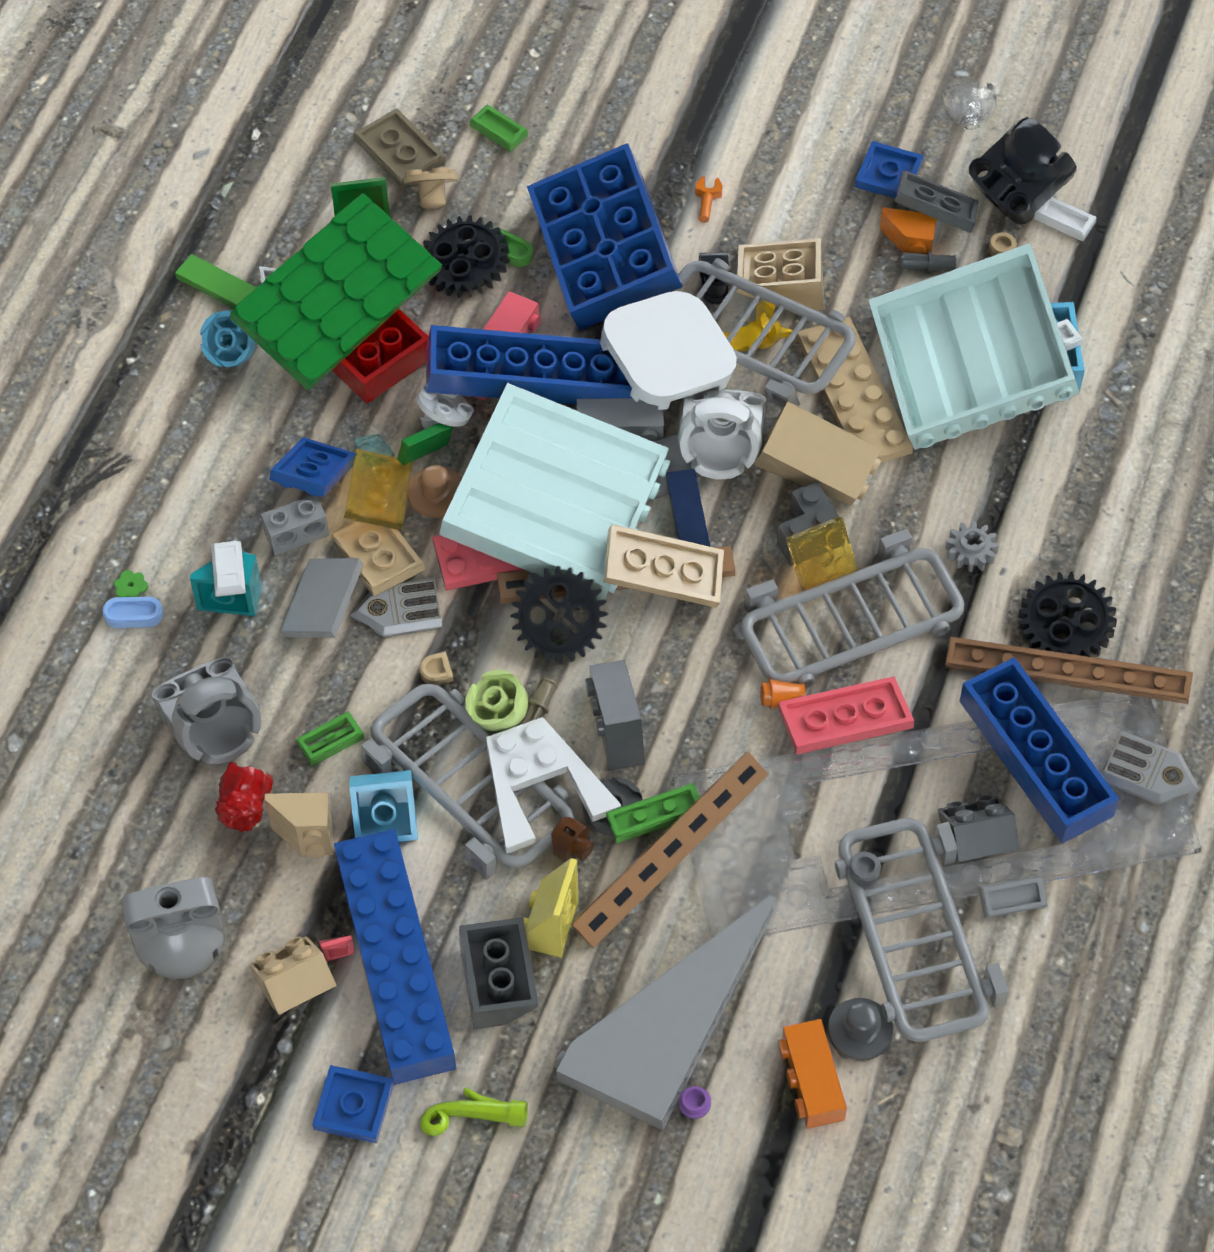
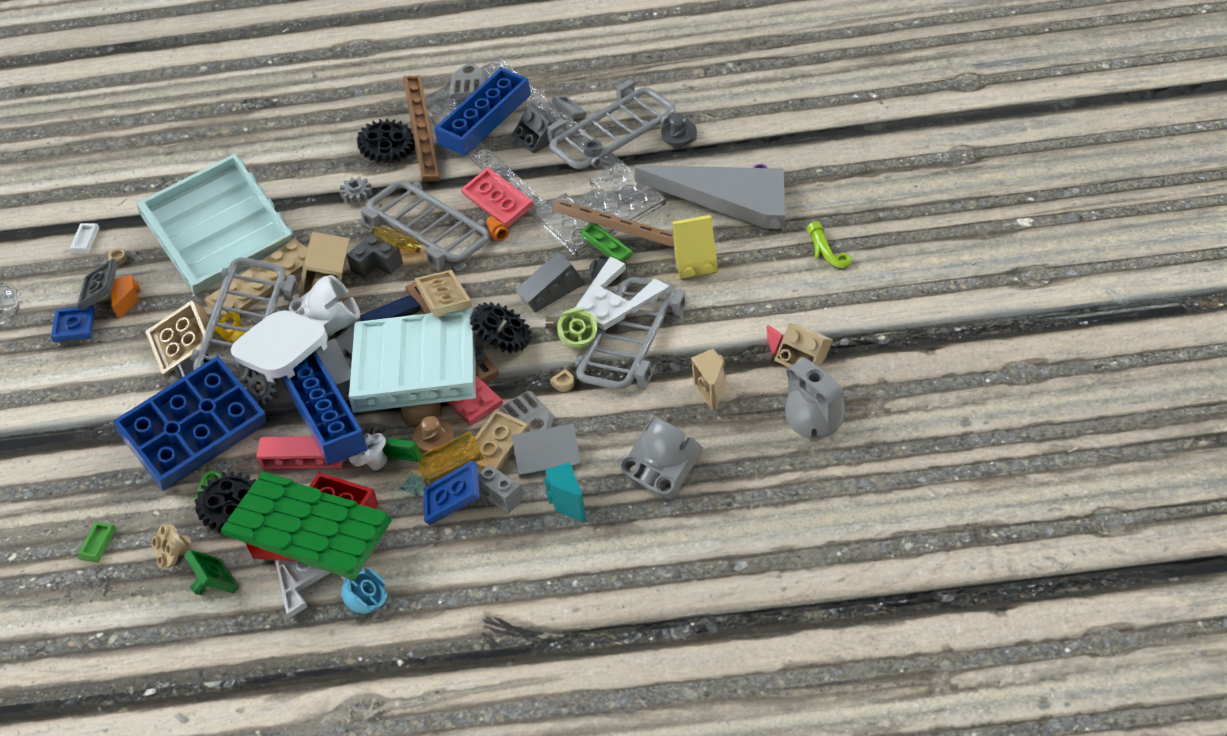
camera: 110 degrees left, 10 degrees down
light blue tile [103,597,164,628] -> none
bright green plant [114,570,148,597] -> none
bright green tile [175,254,256,308] -> none
white tile [211,541,246,597] -> none
red hair [215,762,273,832] -> none
bright green tile [295,711,364,767] -> none
blue plate [312,1065,394,1144] -> none
blue brick [334,829,456,1085] -> none
medium azure slope [349,770,418,842] -> none
dark tan tile [353,108,445,188] -> none
dark grey slope [459,917,539,1029] -> none
reddish brown piece [551,817,594,862] -> none
orange bar [695,176,723,223] -> none
orange brick [778,1019,847,1129] -> none
dark grey axle [900,251,957,274] -> none
black piece [969,116,1077,225] -> none

